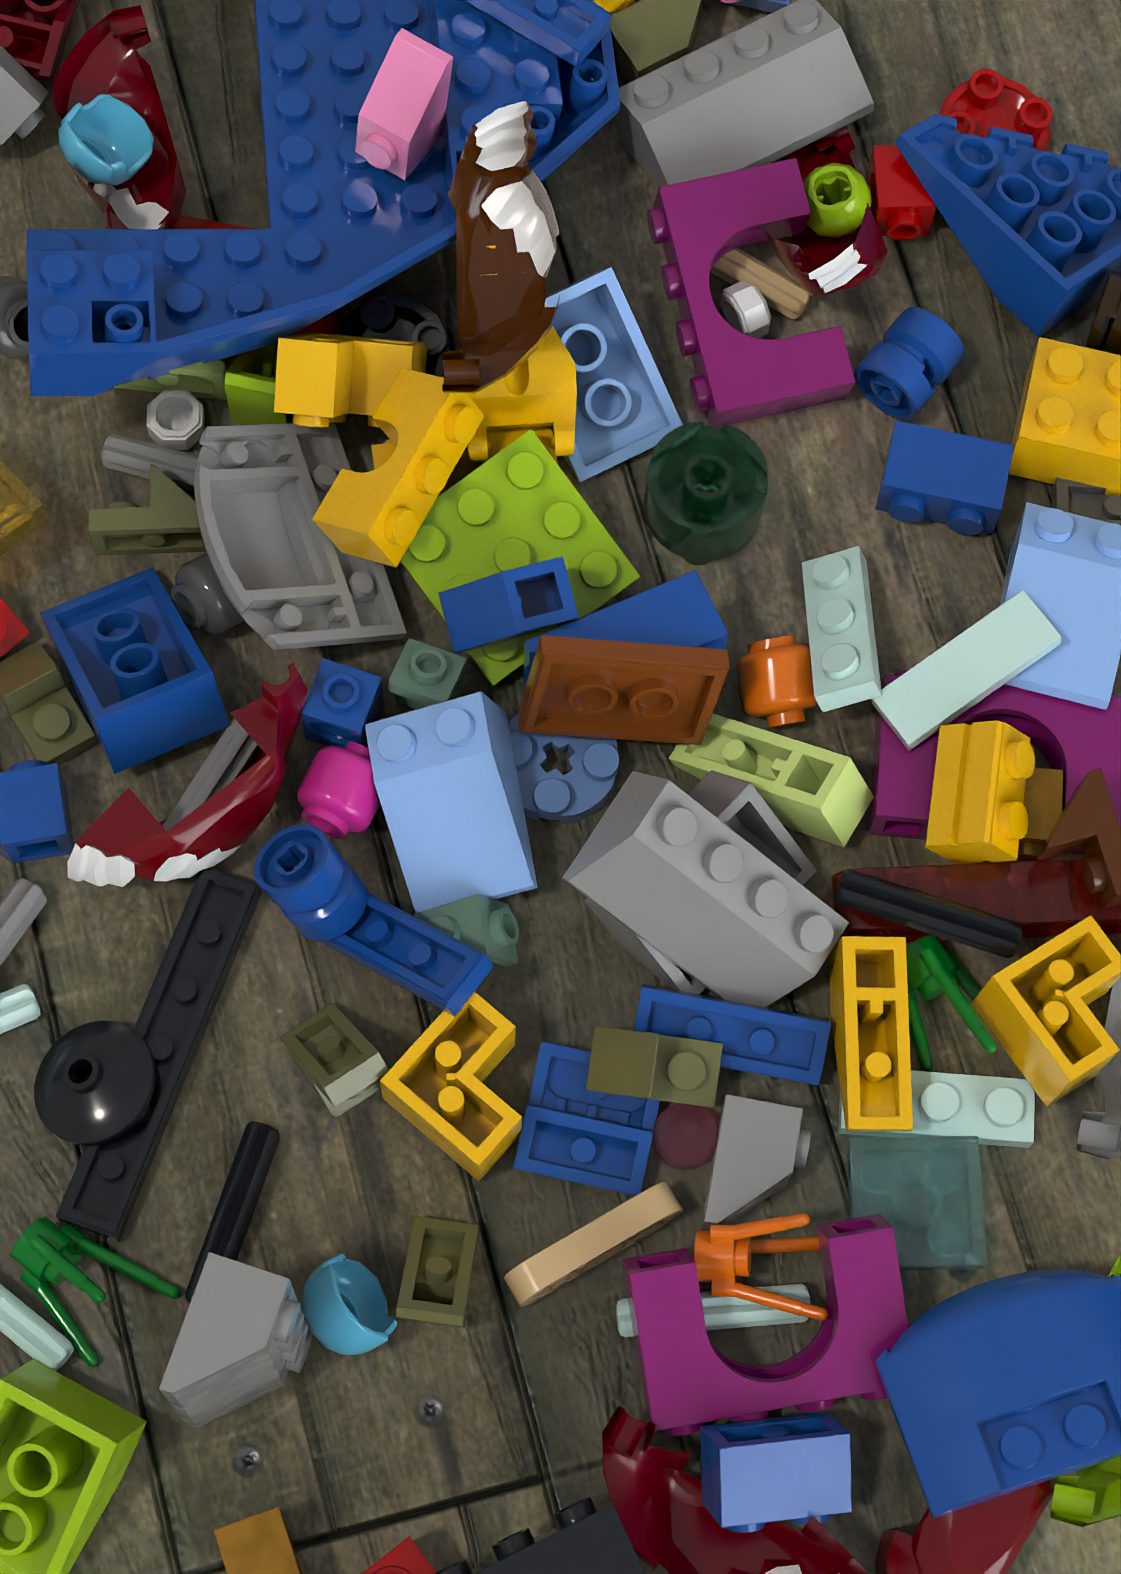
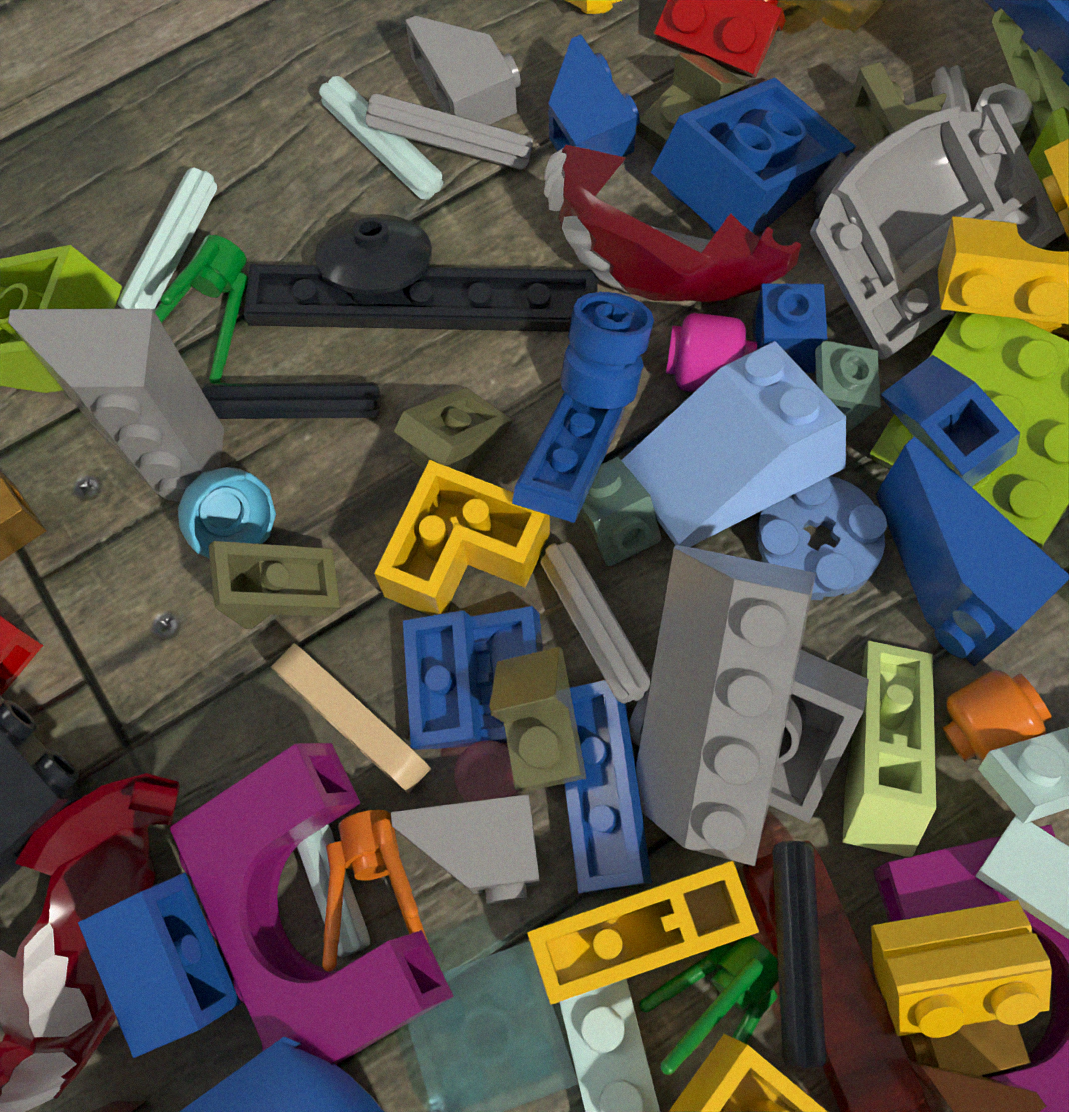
camera: 80 degrees right, 0 degrees up
dark orange tile [518,635,730,745] -> none
none -> light grey axle [540,542,651,704]

